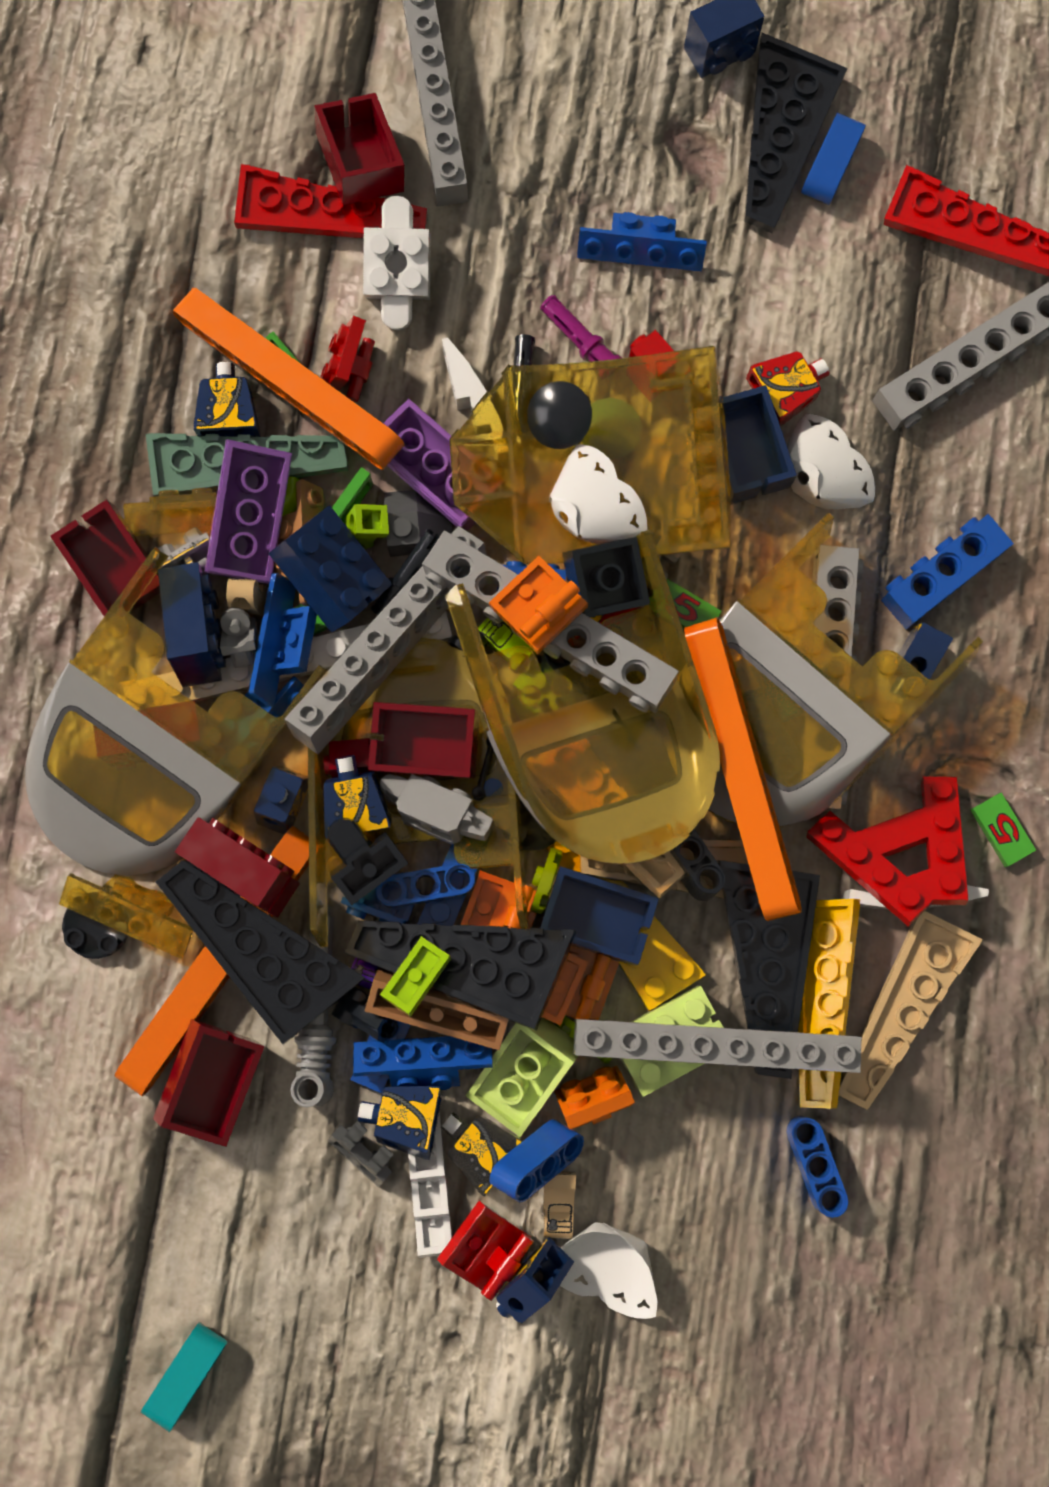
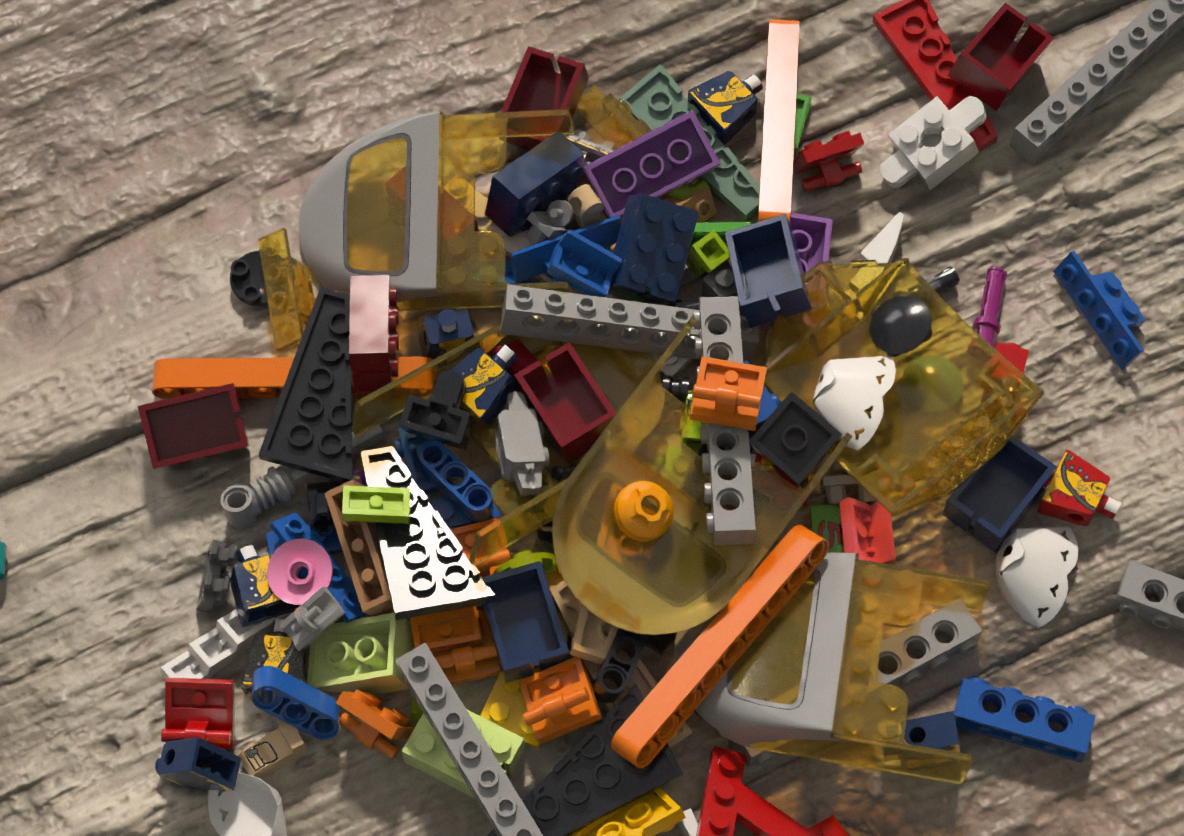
camera: 60 degrees right, 15 degrees down
none -> bright pink dish [267,539,333,605]
none -> light grey hips [279,587,346,651]
none -> orange plate [519,656,602,744]
none -> blue bracket [546,230,622,297]
none -> light orange piece [613,481,674,542]
none -> dark blue piece [725,214,812,328]
none -> coral bracket [839,497,896,570]

